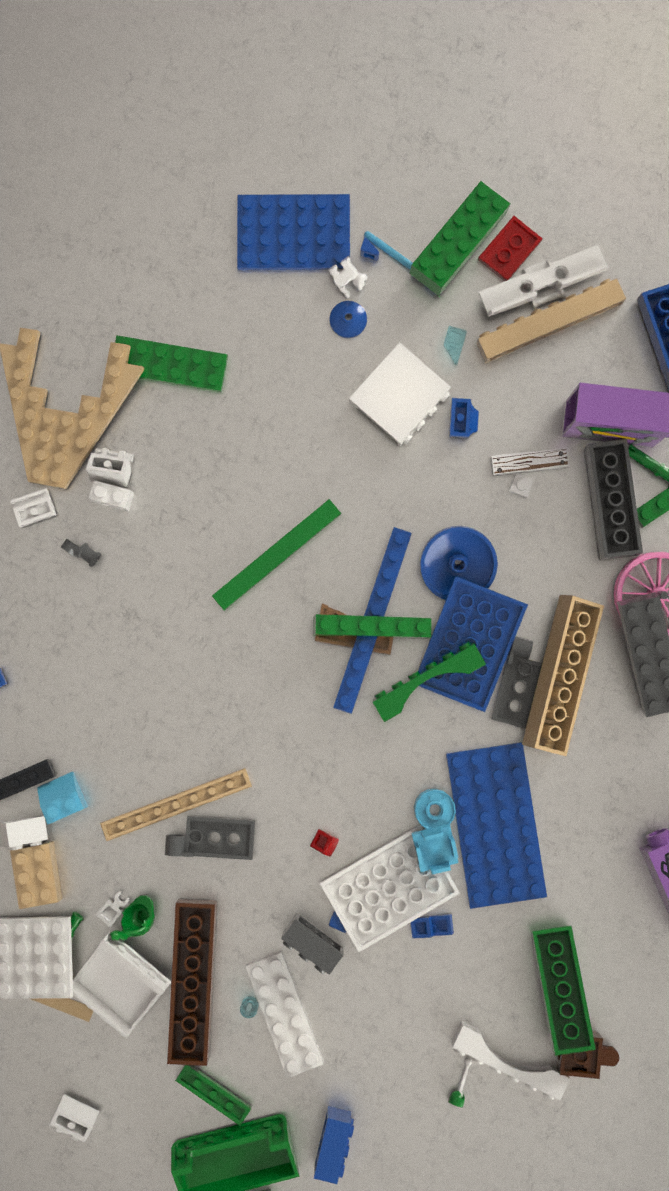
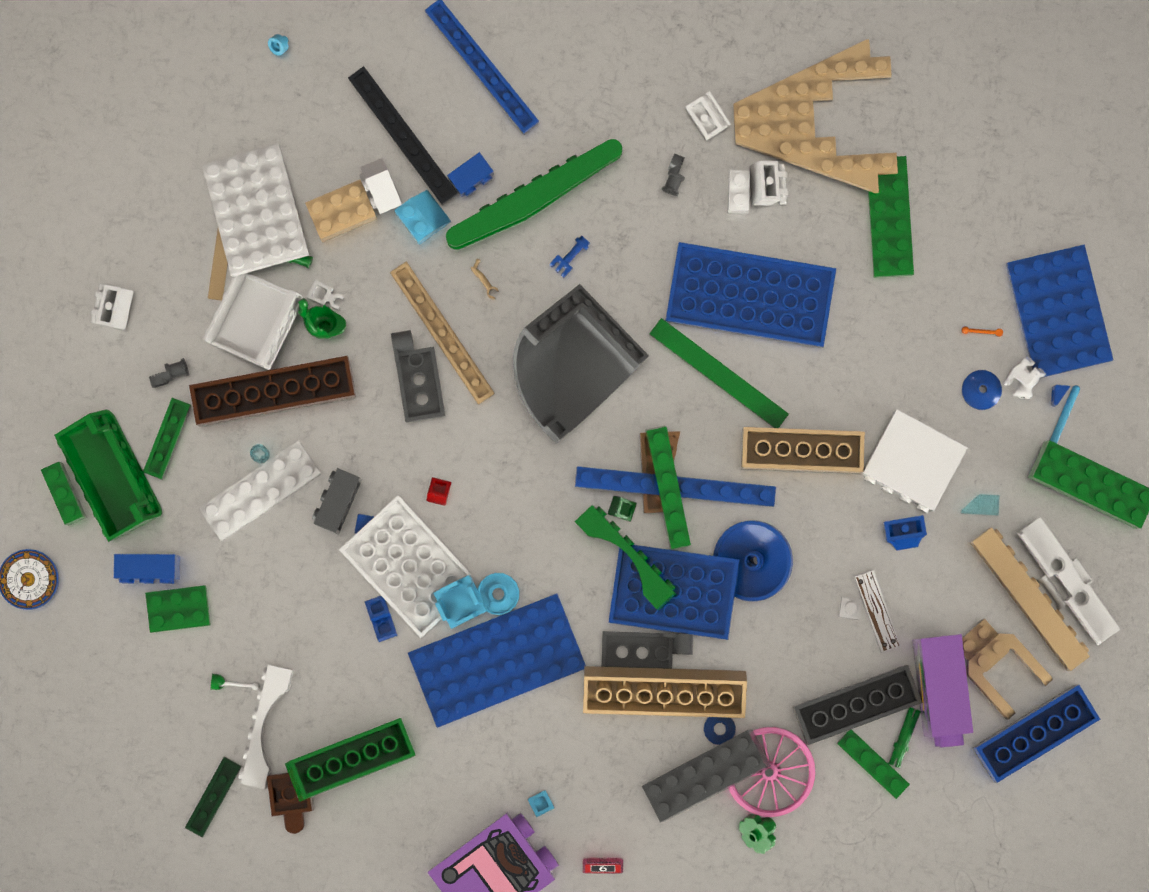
camera: 75 degrees right, 0 degrees up
red tile [478,216,543,281] -> none
none -> green plate [145,585,211,633]
none -> dark grey connector [149,358,189,388]
none -> dark green tile [185,756,242,838]
none -> green piece [446,139,622,250]
none -> blue brick [447,152,494,197]
none -> tan piece [471,258,499,300]
none -> dark grey panel [513,284,649,444]
none -> medium azure plate [527,790,554,817]
none -> blue hinge [549,235,590,278]
none -> green slope [608,496,637,522]
none -> blue plate [666,242,836,348]
none -> blue piece [704,717,736,745]
none -> tan brick [741,427,865,473]
none -> orange hinge [962,326,1003,337]
none -> tan plate [962,618,1053,720]

